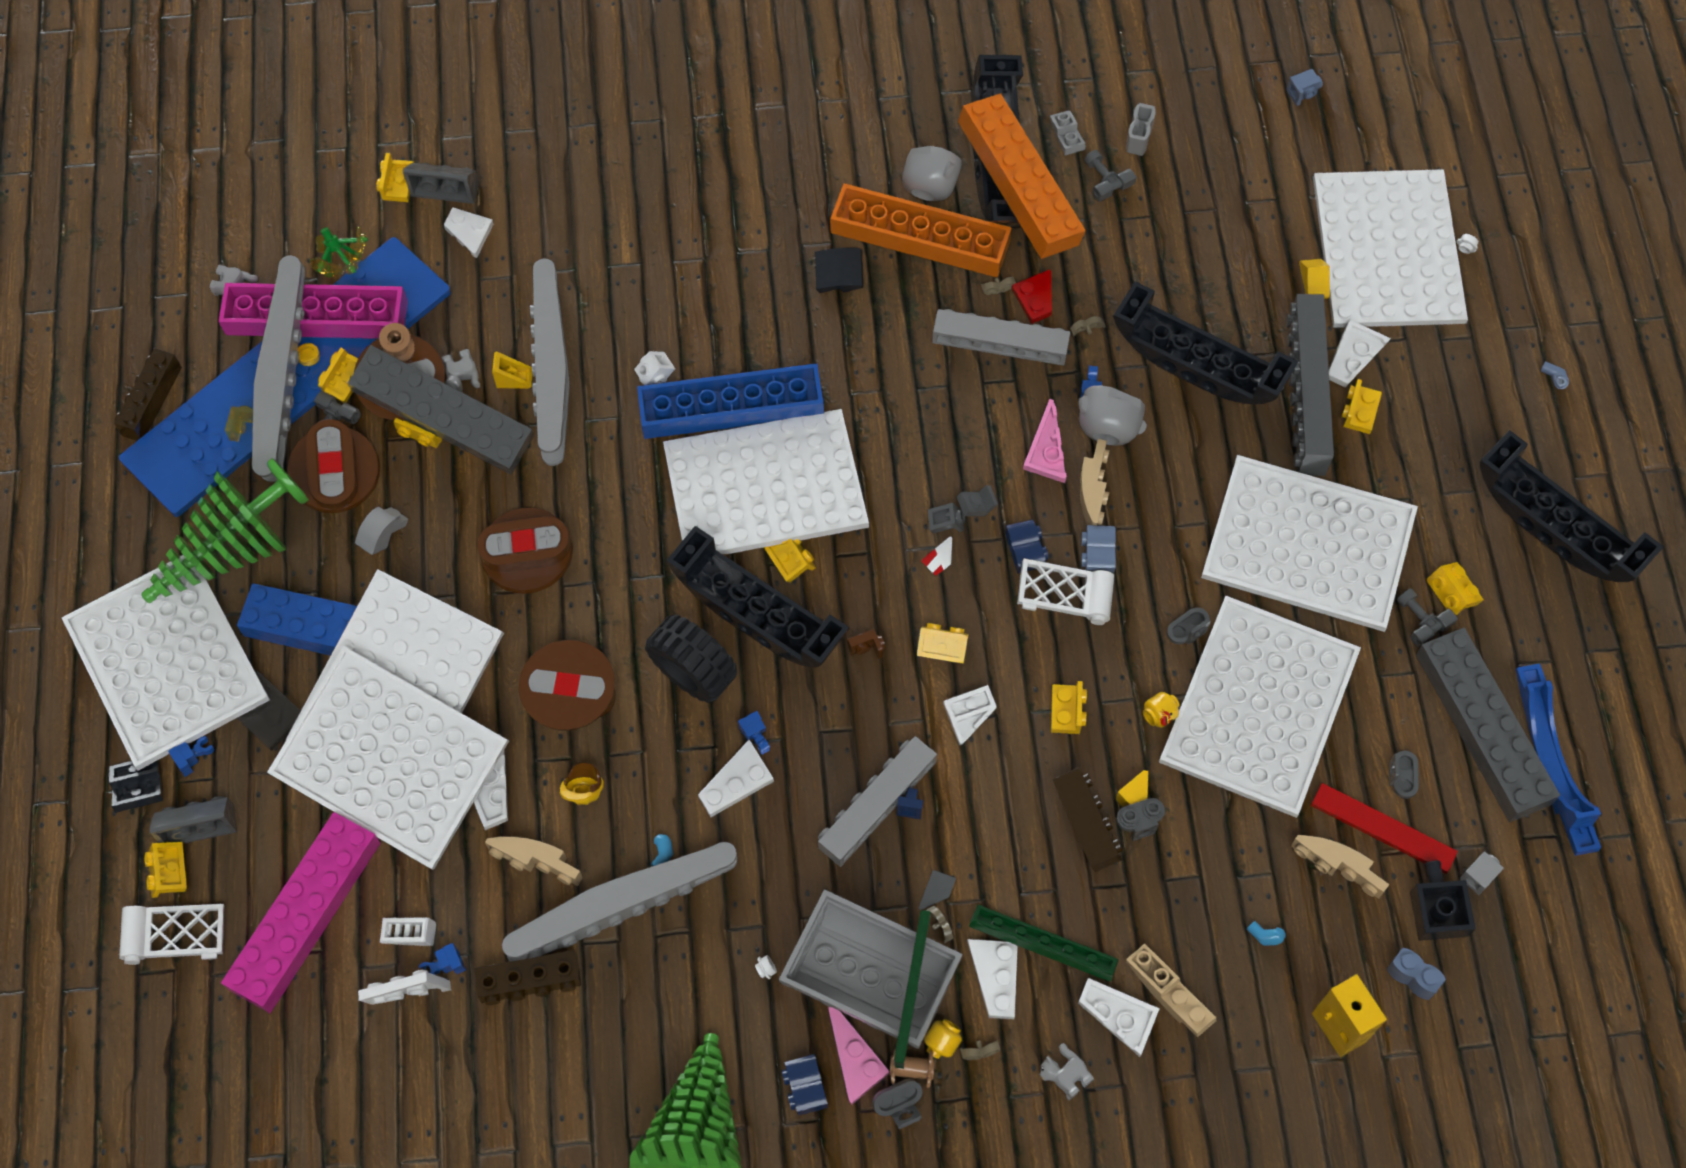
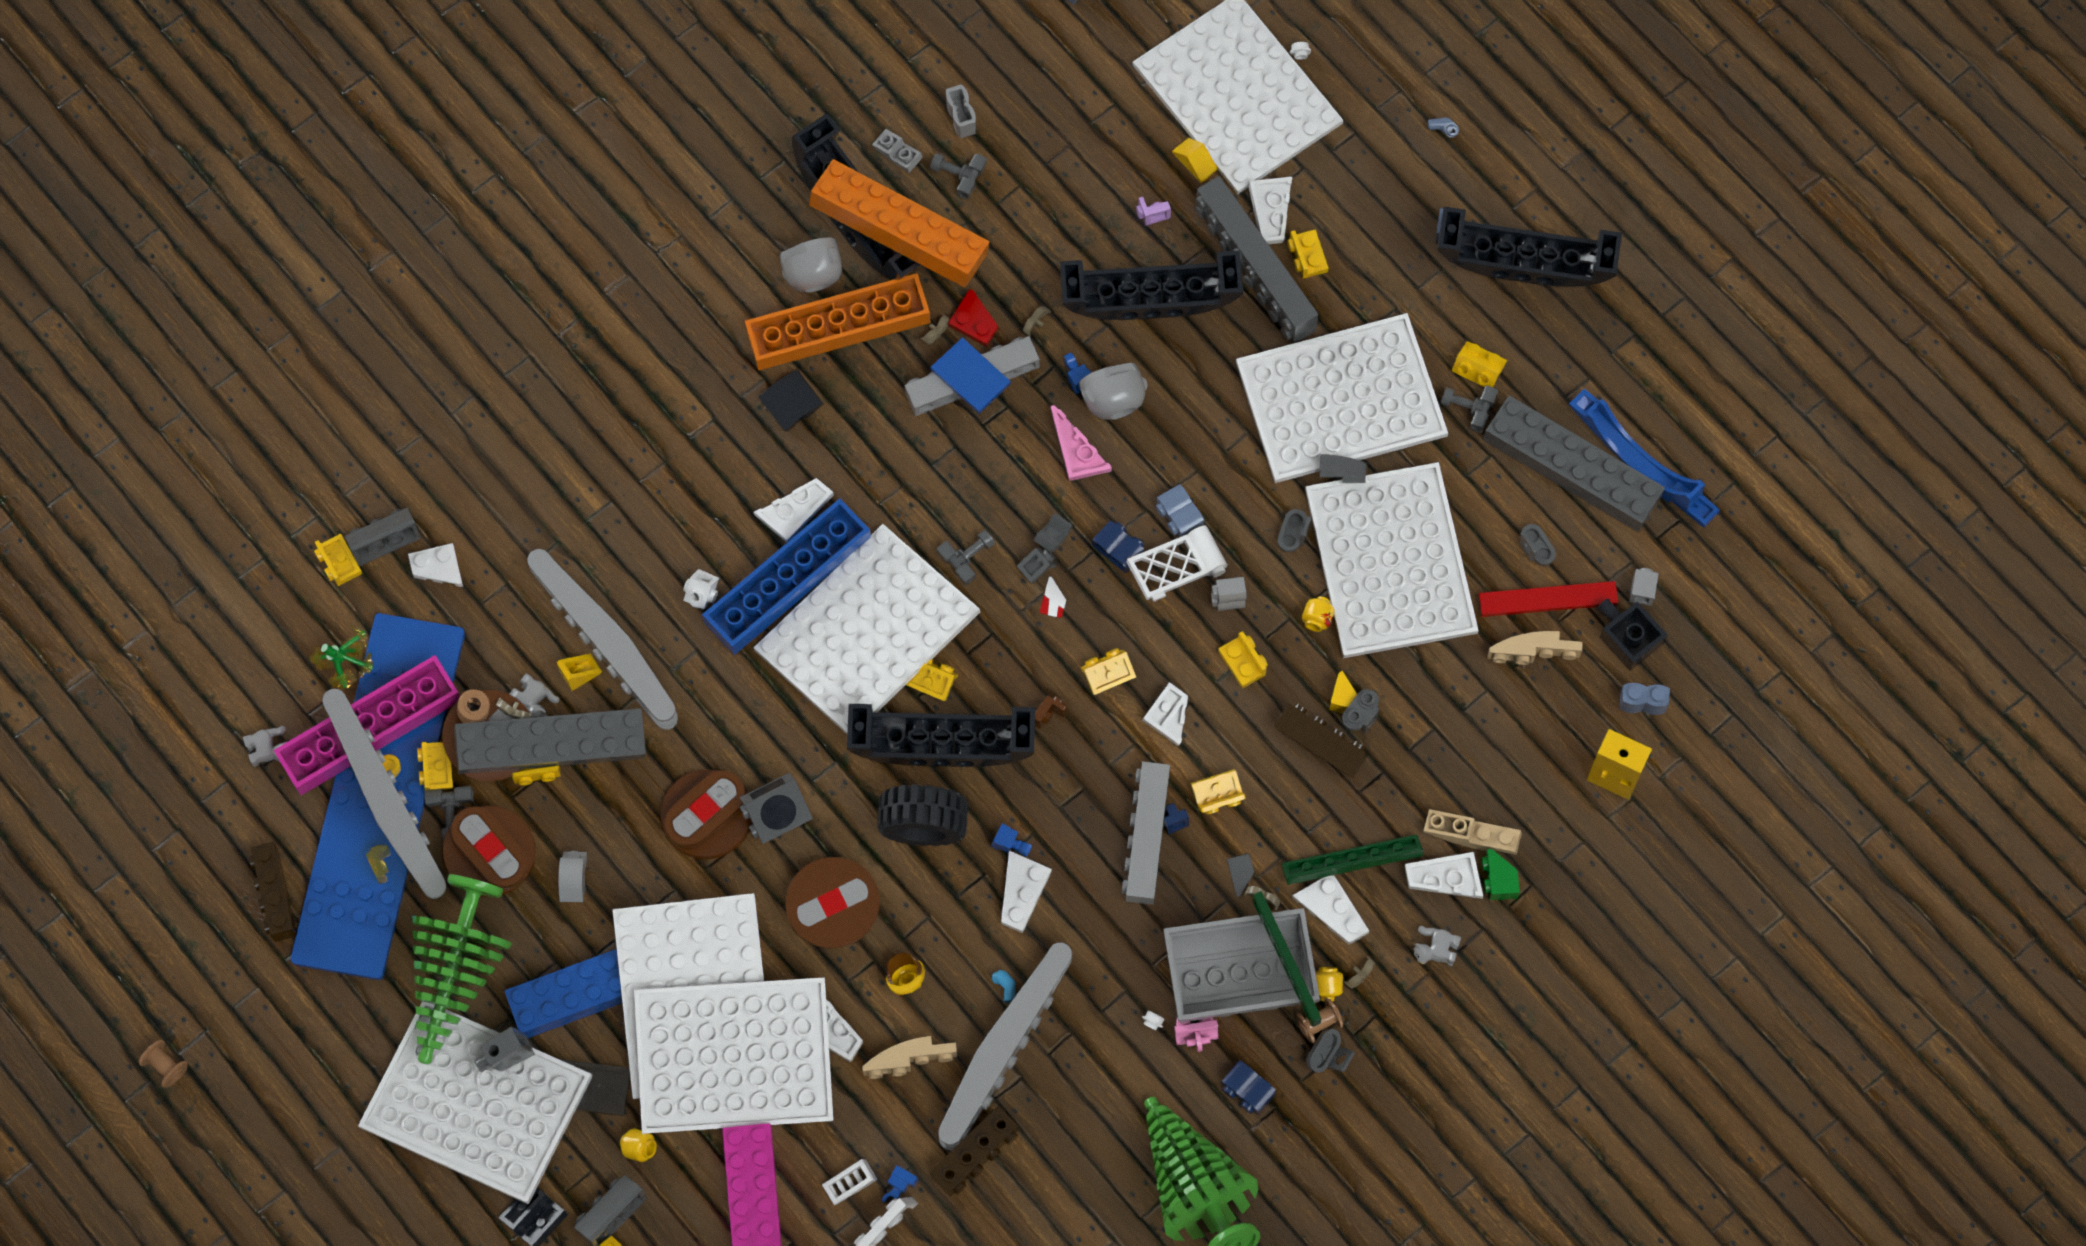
camera: 35 degrees left, 5 degrees up
blue piece [168,736,215,777] -> none
bright pink wing [828,1006,890,1105] -> none
tan slope [1080,439,1110,526] -> none
dark azure arm [1247,921,1286,946] -> none
none -> dark grey torso [474,1026,535,1072]
none -> dark tan piece [495,697,532,719]
none -> yellow head [620,1128,657,1162]
none -> dark grey brick [739,773,813,844]
none -> white wing [754,478,834,542]
none -> blue tile [931,337,1011,414]
none -> dark grey bar [936,530,995,586]
none -> lavender bracket [1136,197,1171,226]
none -> bright pink hips [1175,1018,1219,1052]
none -> yellow bracket [1190,769,1246,814]
none -> light grey brick [1211,577,1246,611]
none -> dark grey slope [1320,454,1366,483]
none -> green slope [1482,849,1520,901]

